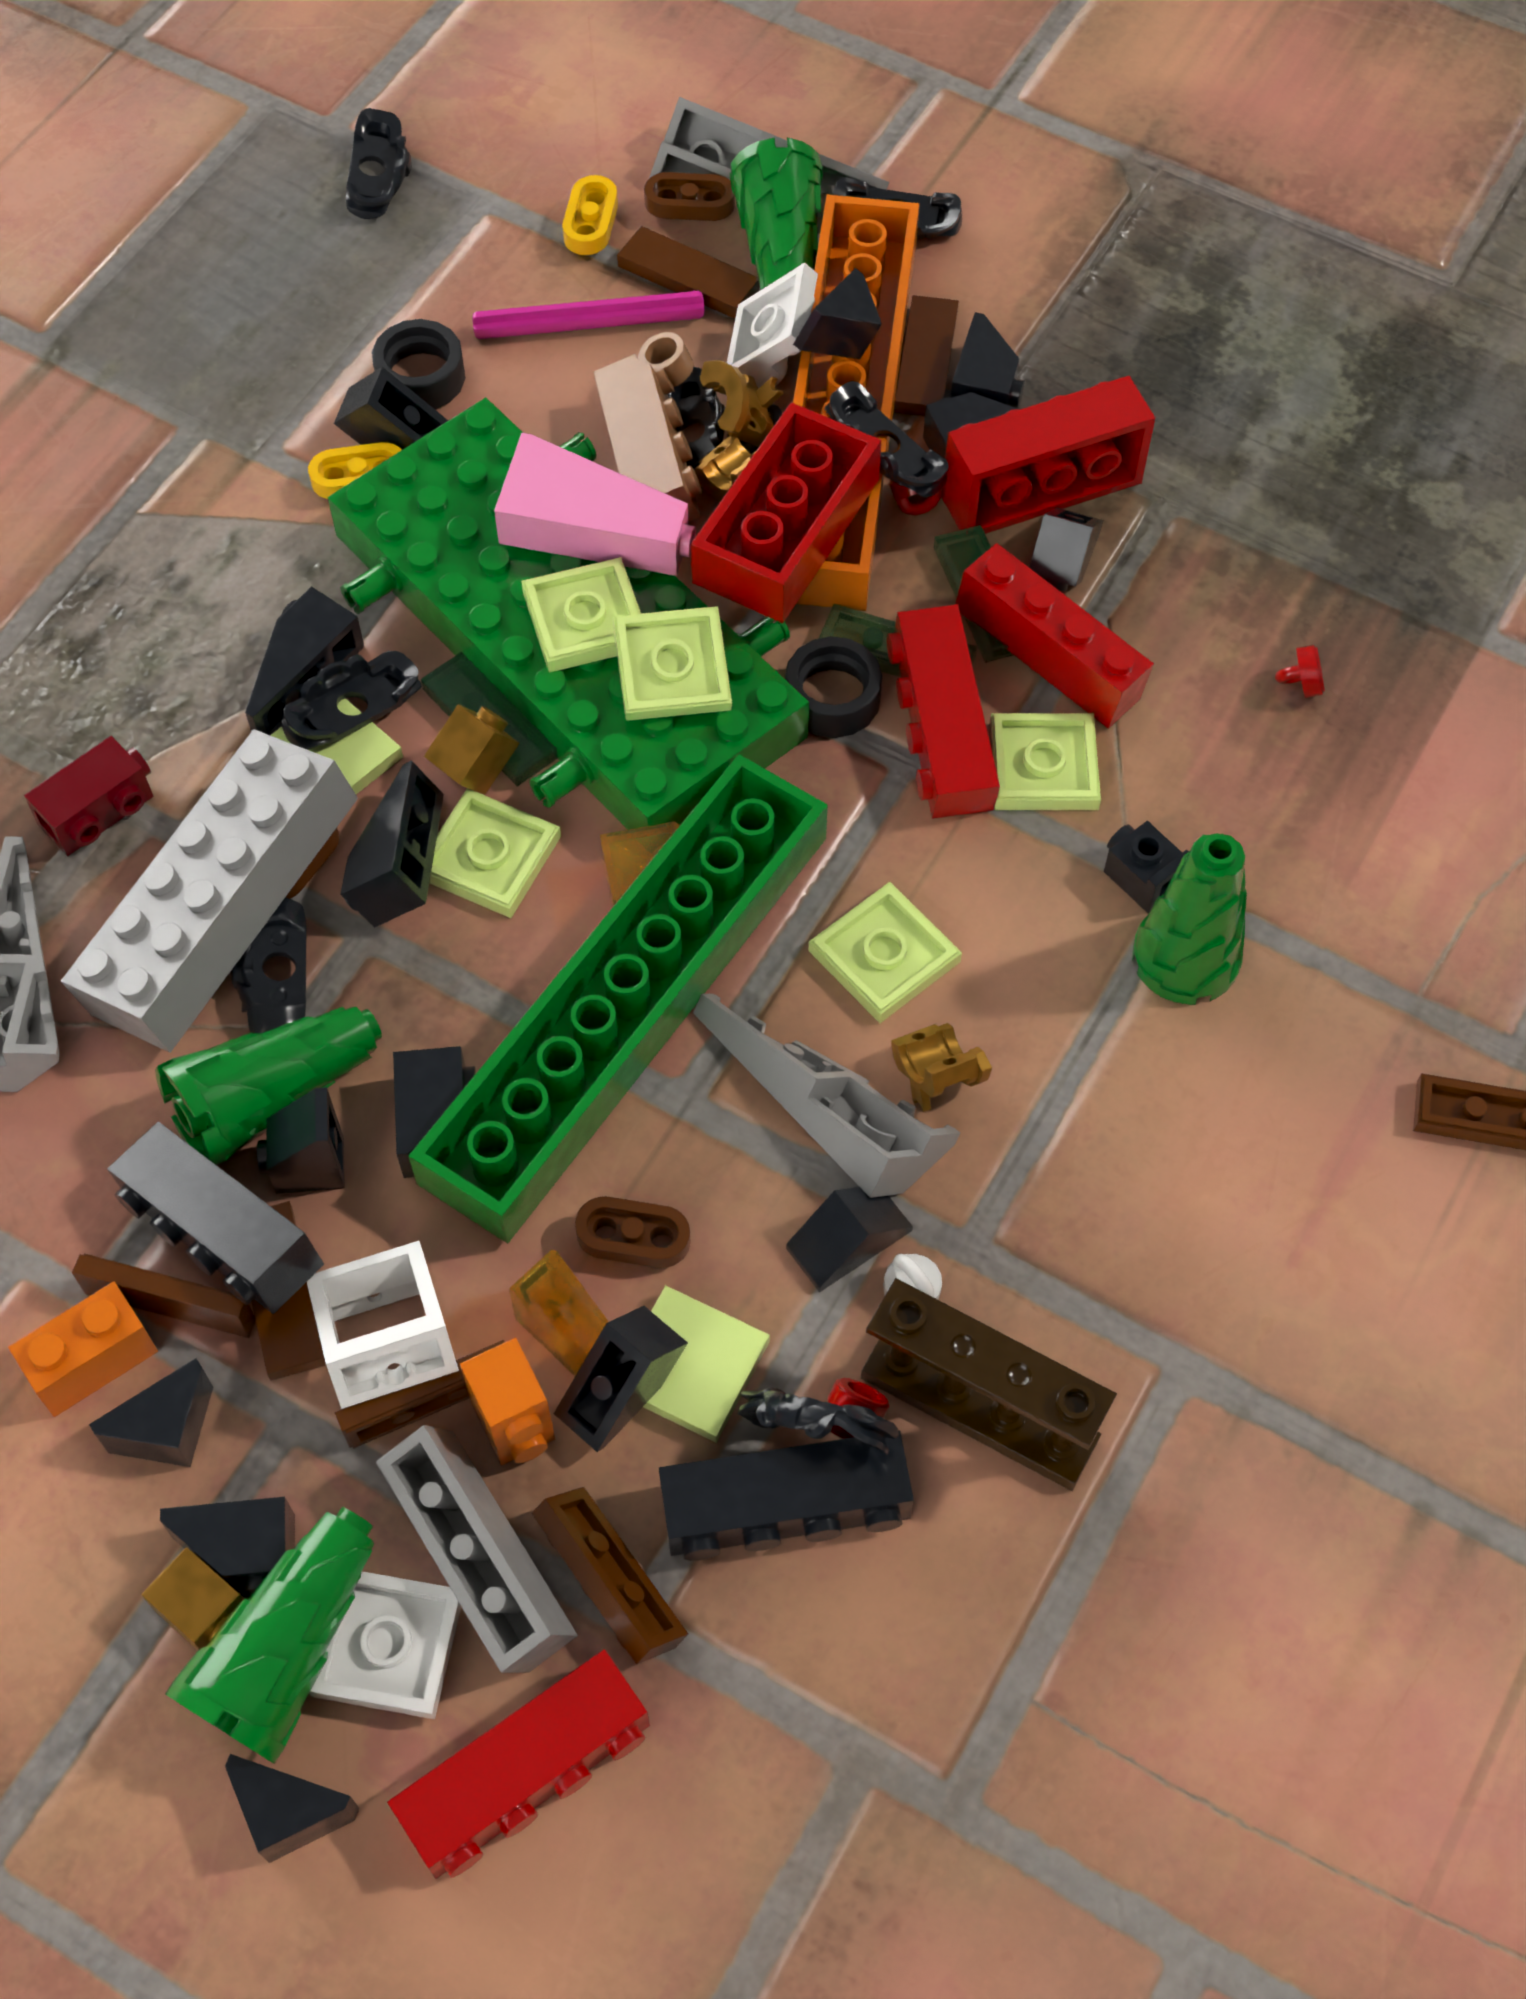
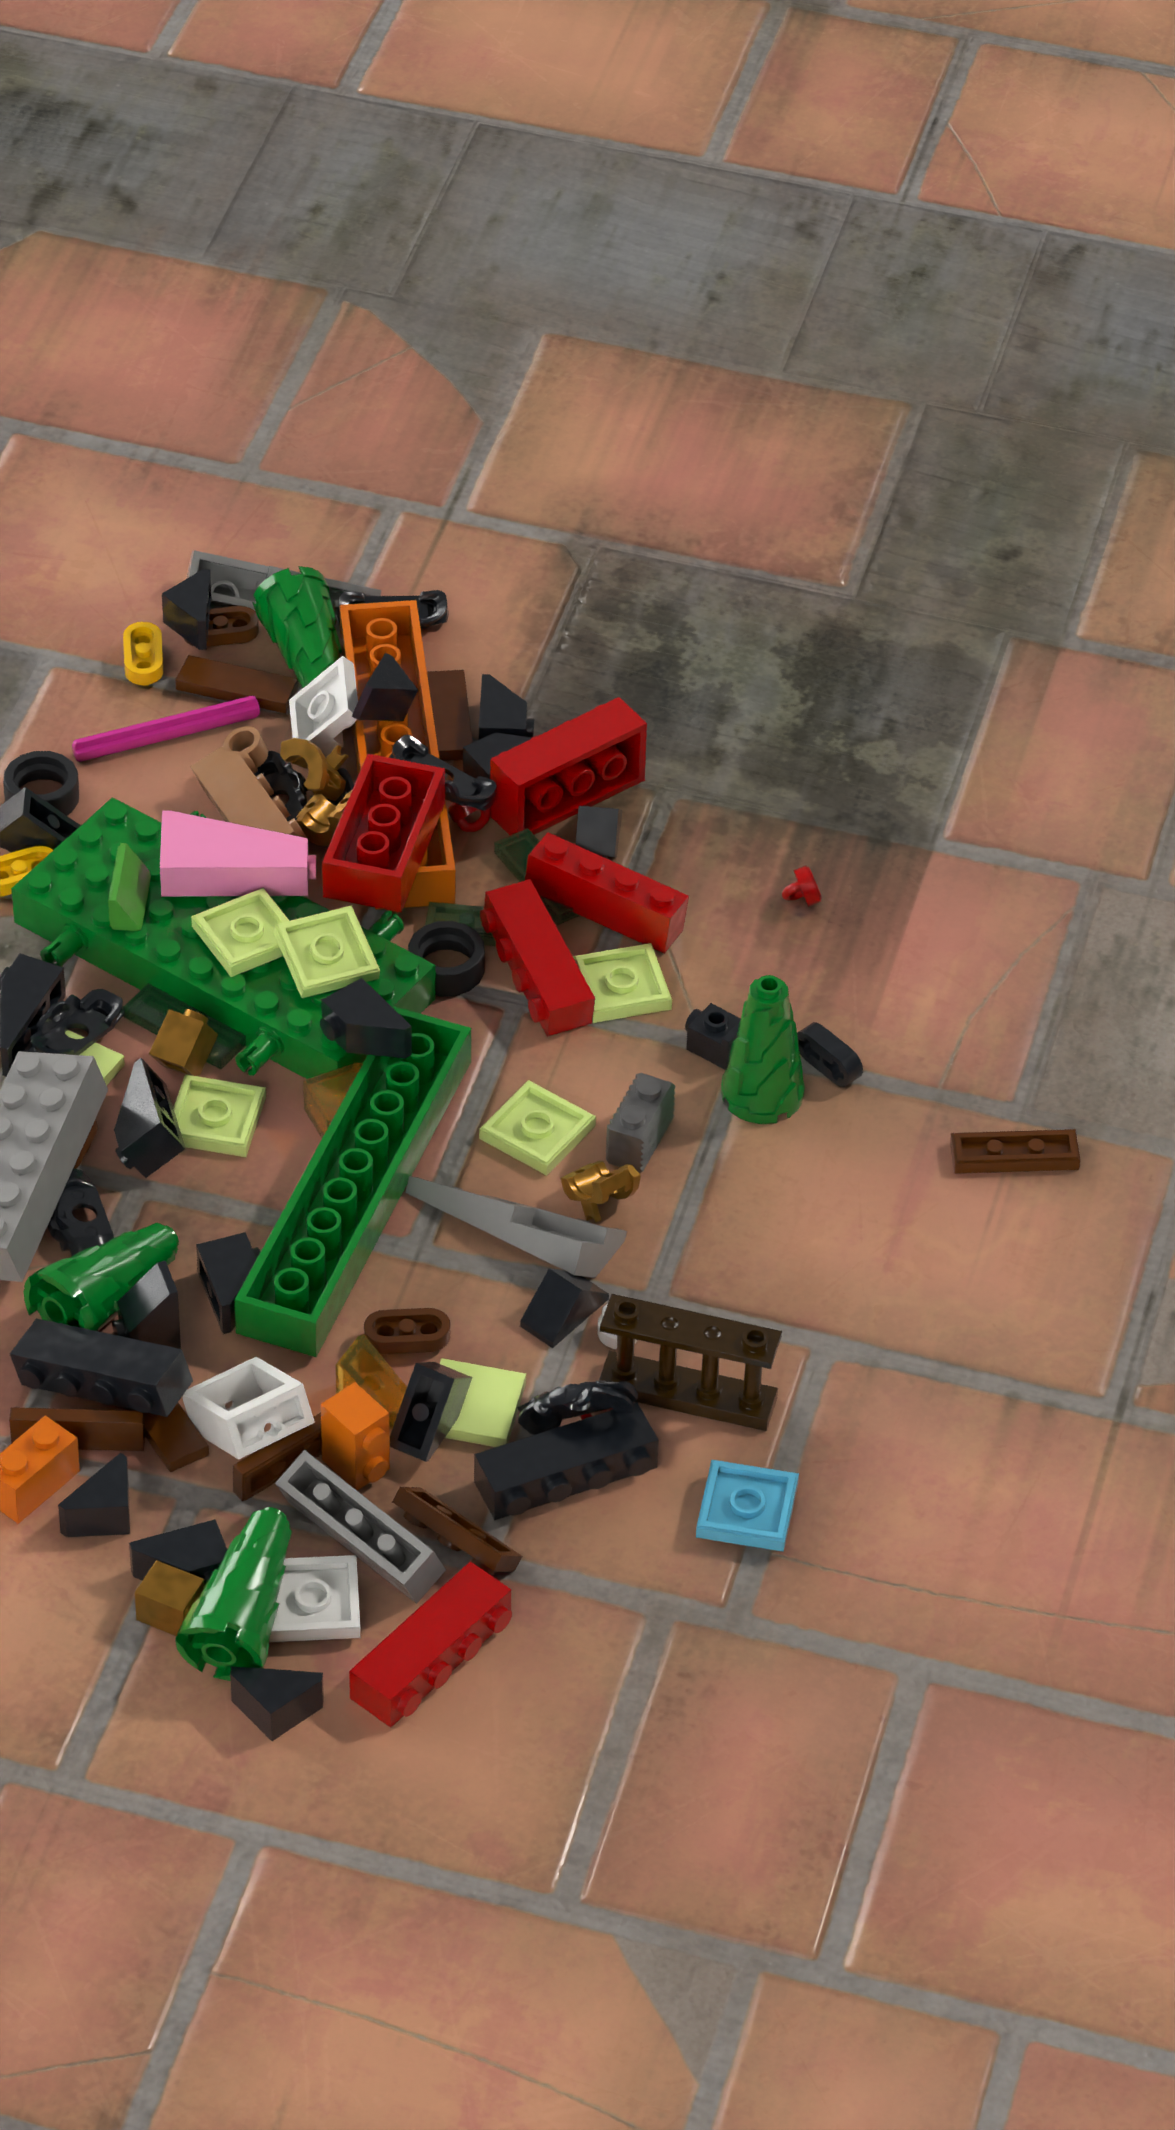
camera: 15 degrees left, 15 degrees down
none -> bright green slope [108,843,151,931]
none -> black slope [162,569,212,650]
none -> black slope [320,978,412,1058]
none -> flat silver brick [606,1073,676,1173]
none -> medium azure plate [696,1460,799,1552]
none -> black beam [797,1022,863,1087]

